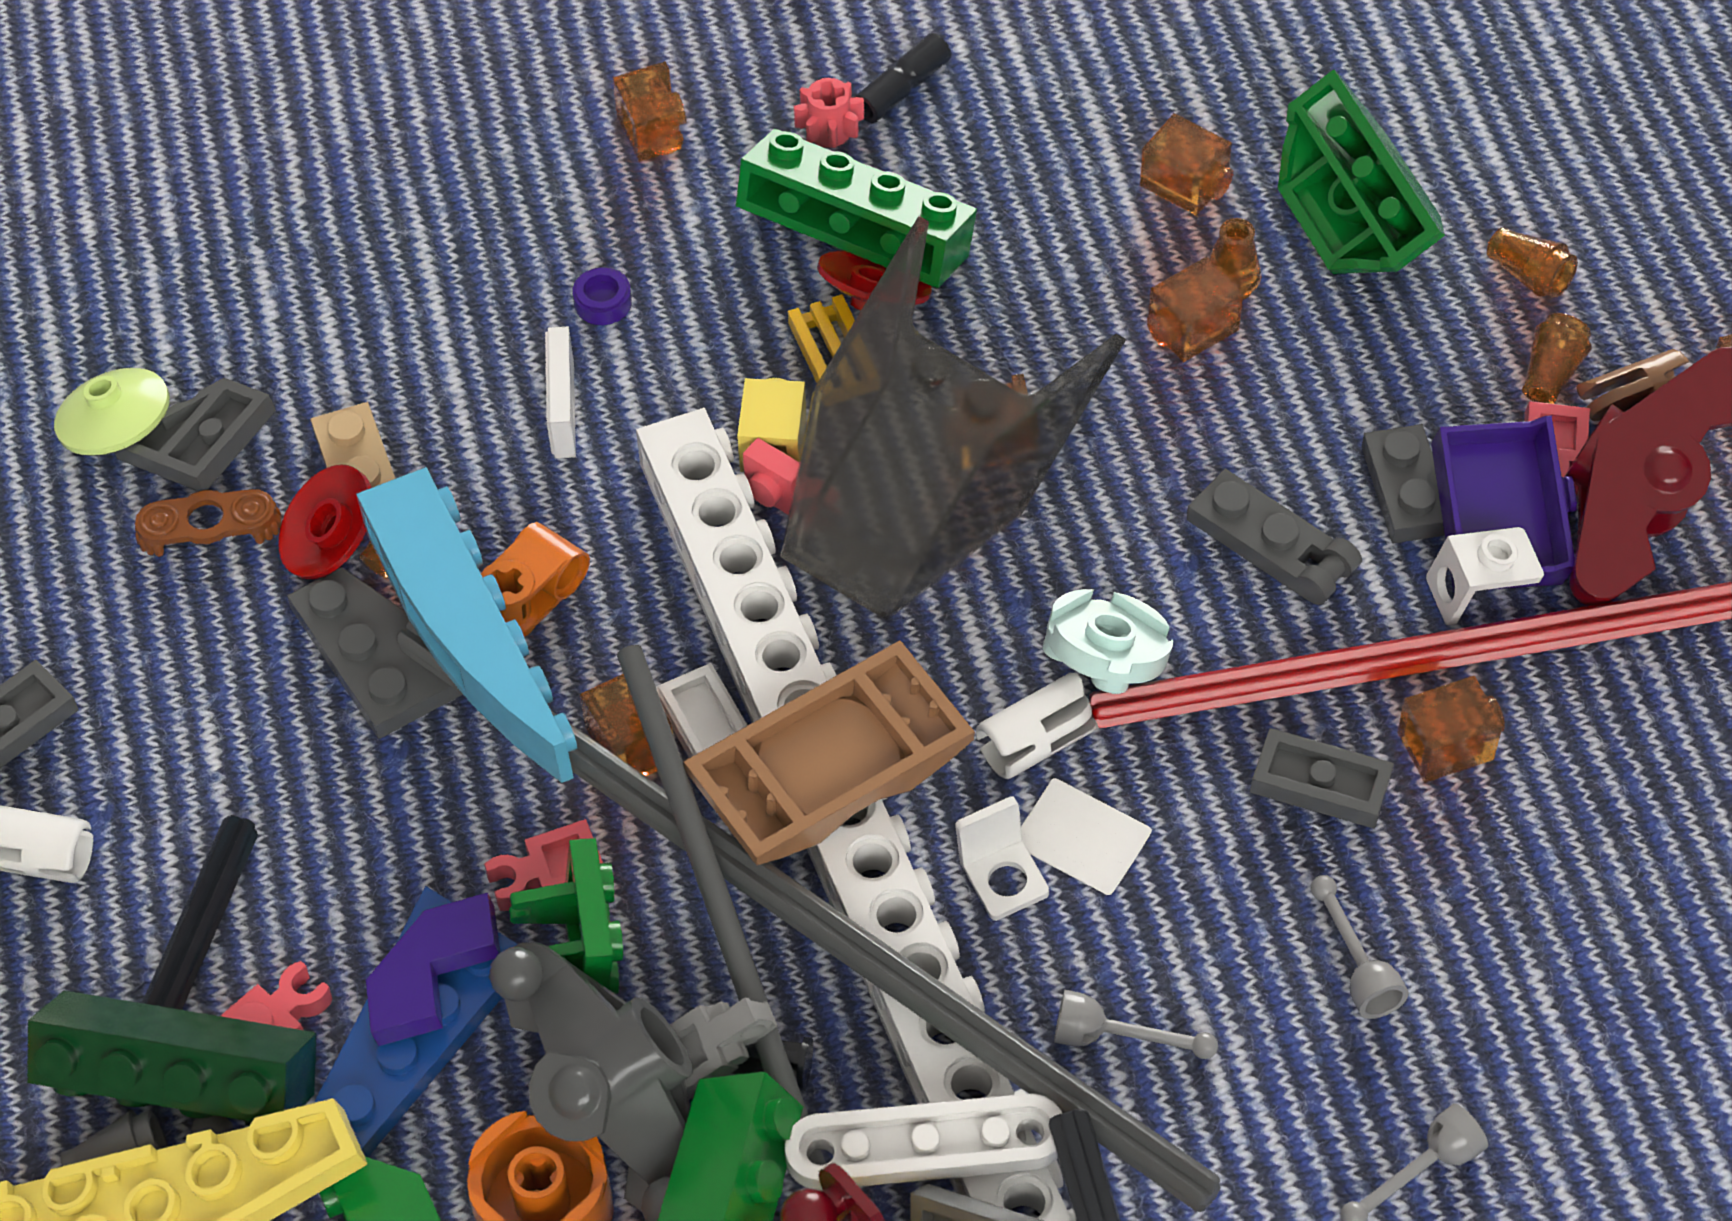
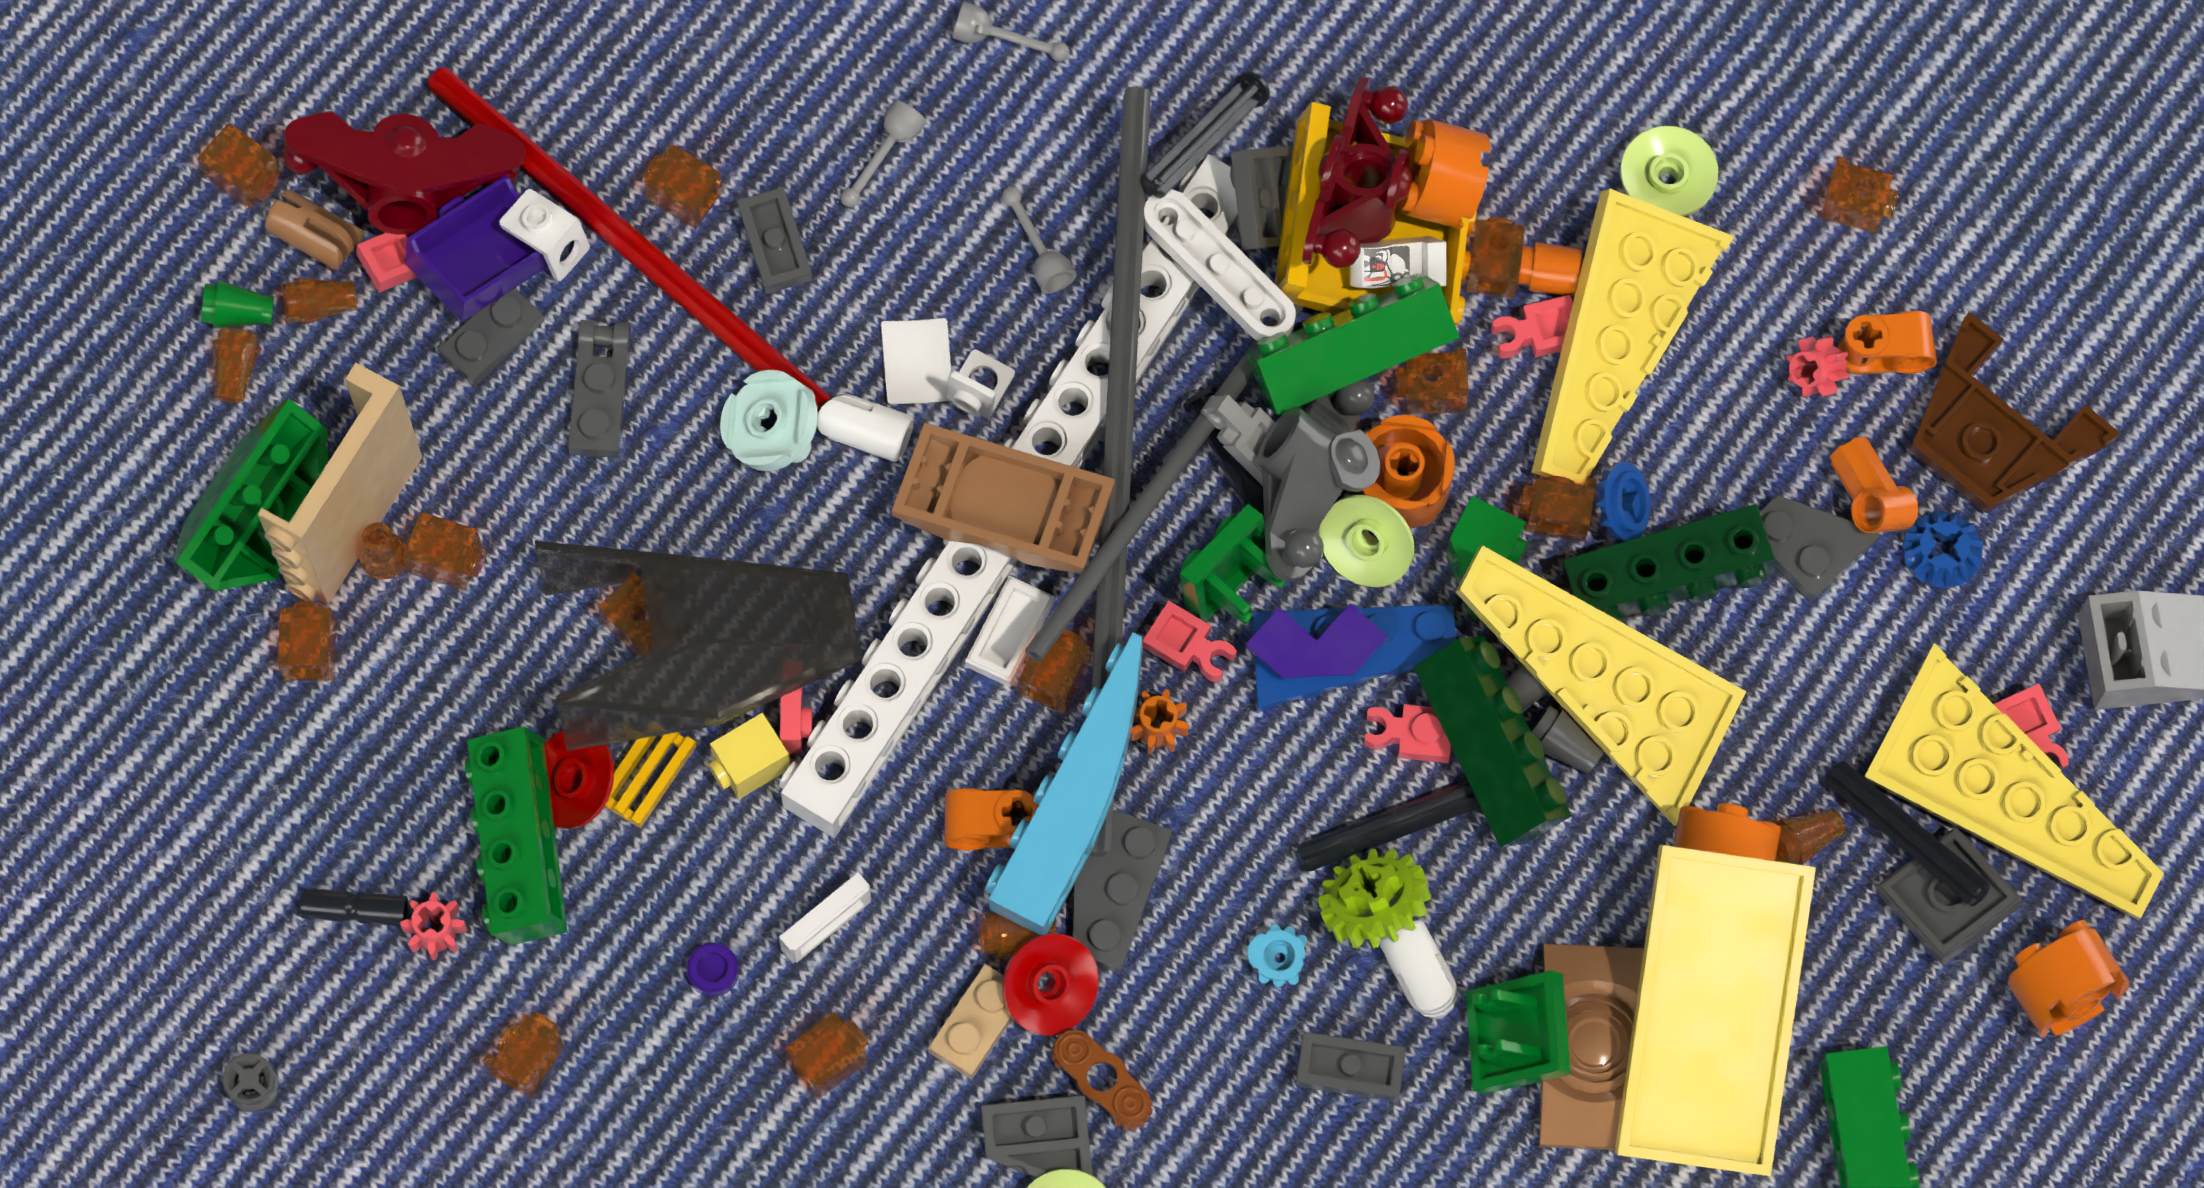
camera: 130 degrees left, 15 degrees up
none -> green cone [201,280,274,329]
none -> tan panel [258,363,422,605]
none -> clear orange brick [785,1011,869,1100]
none -> orange gear [1130,689,1189,754]
none -> medium azure animal [1247,924,1308,987]
none -> lime gear [1318,849,1431,948]
none -> yellowish green dish [1319,495,1414,587]

